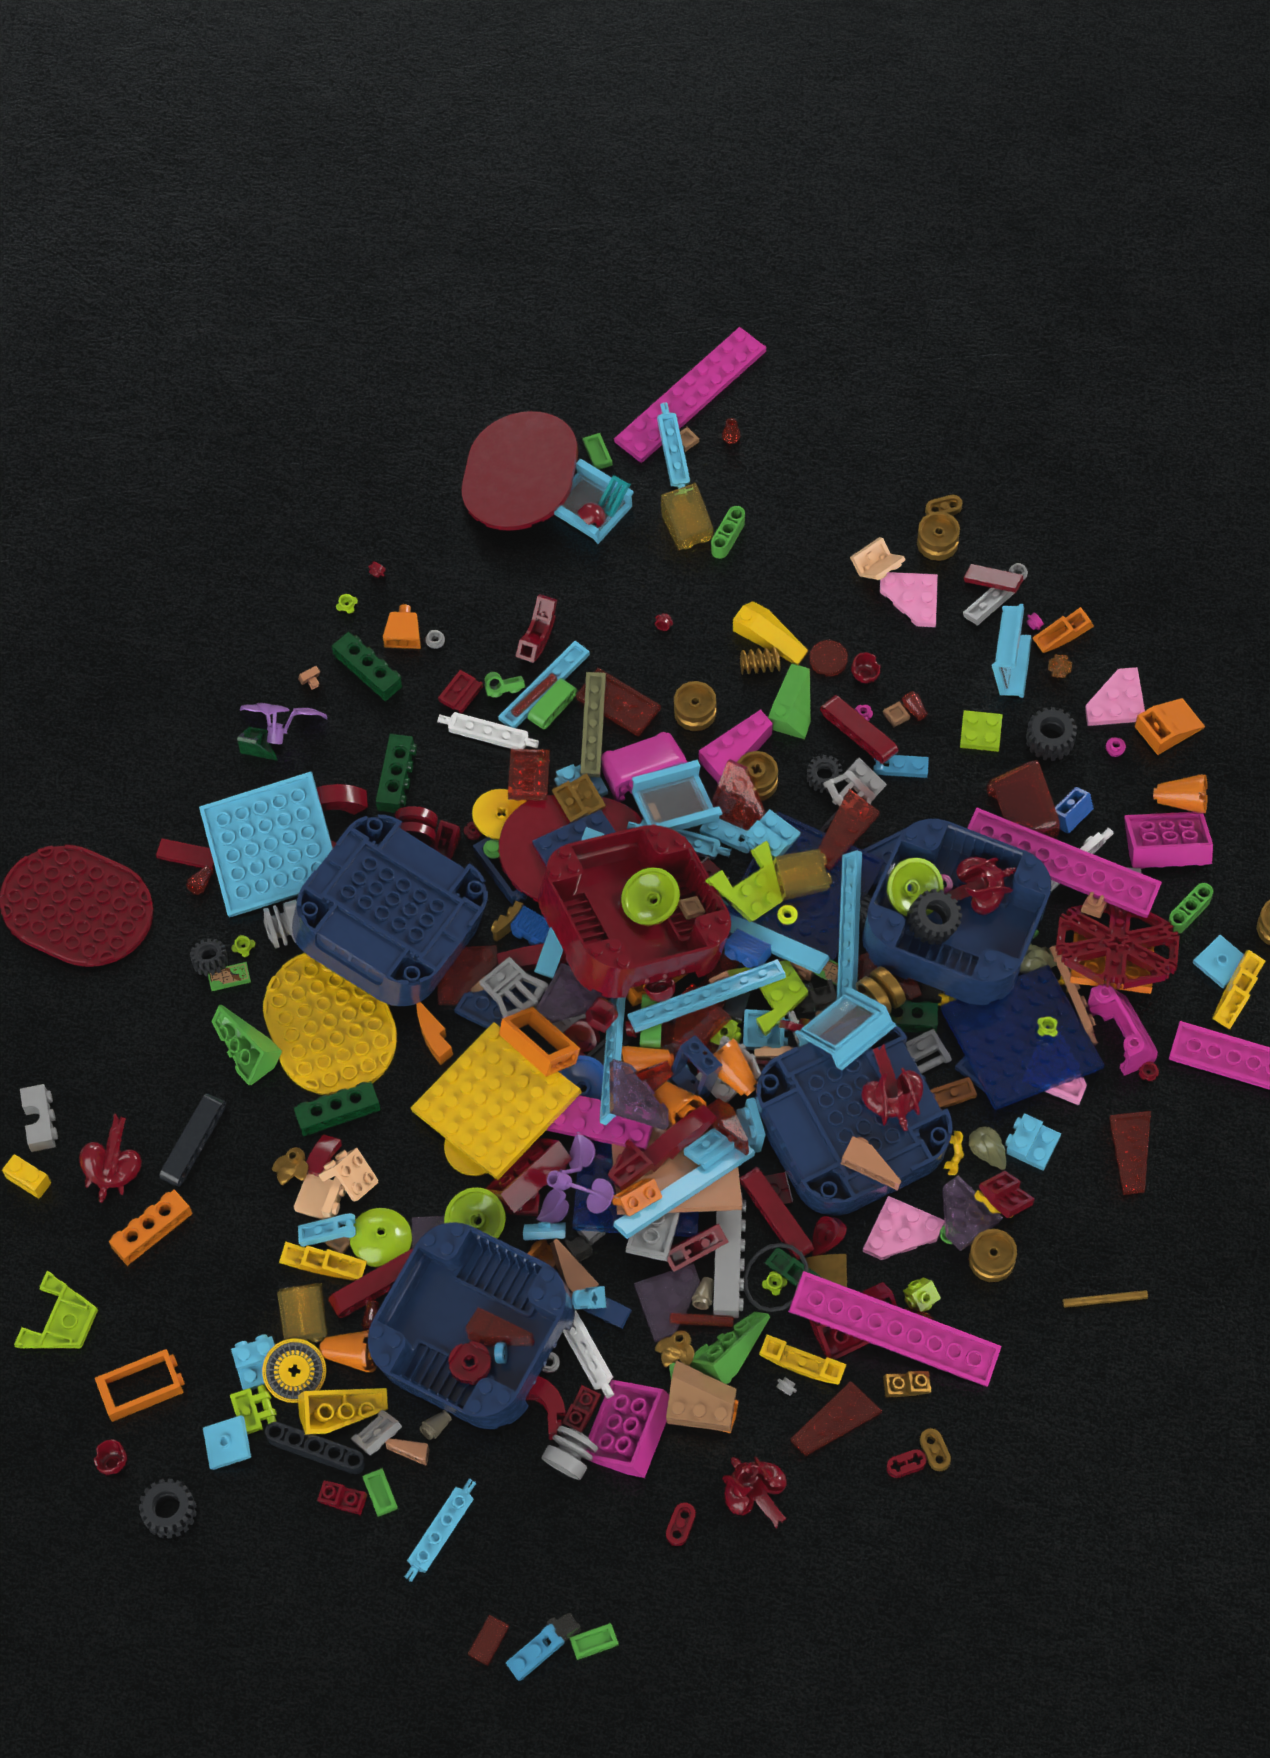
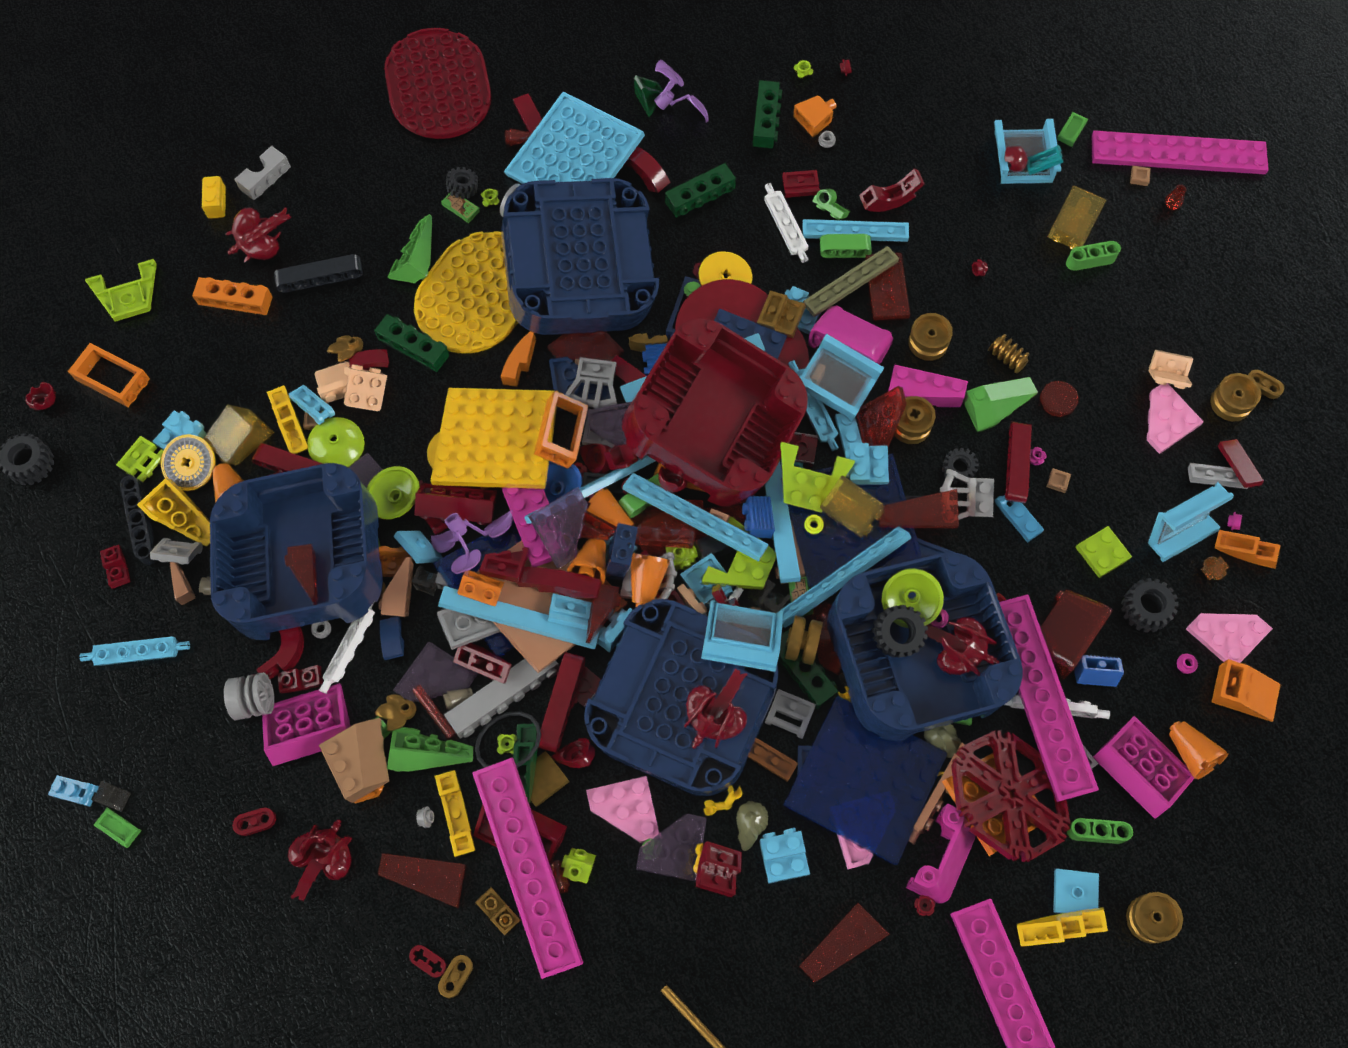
camera: 50 degrees right, 5 degrees up
medium azure plate [203,1415,251,1470] -> none
nougat tile [298,666,320,690] -> none
bright green tile [362,1468,398,1517] -> none
dark red wheel [395,806,438,847] -> none
dark red slope [433,820,461,860] -> none
dark red plate [449,1341,492,1385] -> none
dark red tile [462,411,578,531] -> none
clear red tile [468,1615,509,1666] -> none
dark azure tile [494,1342,508,1364] -> none
clear red plate [508,749,550,801] -> none
clear red piece [511,673,558,717] -> none
medium azure piece [572,1286,606,1309] -> none
lime dish [621,868,680,926] -> none
medium azure plate [657,402,690,497] -> none
medium nougat tile [678,896,705,920] -> none
yellow wedge [733,602,808,665] -> none
nougat slope [841,1136,901,1190] -> none
dark red hair [851,652,881,683] -> none
clear red cone [902,691,928,720] -> none
pearl gold wheel [969,1229,1017,1282] -> none
light grey plate [1009,563,1028,580] -> none
lime plate [1037,1017,1058,1037] -> none
nougat tile [1081,892,1107,918] -> none

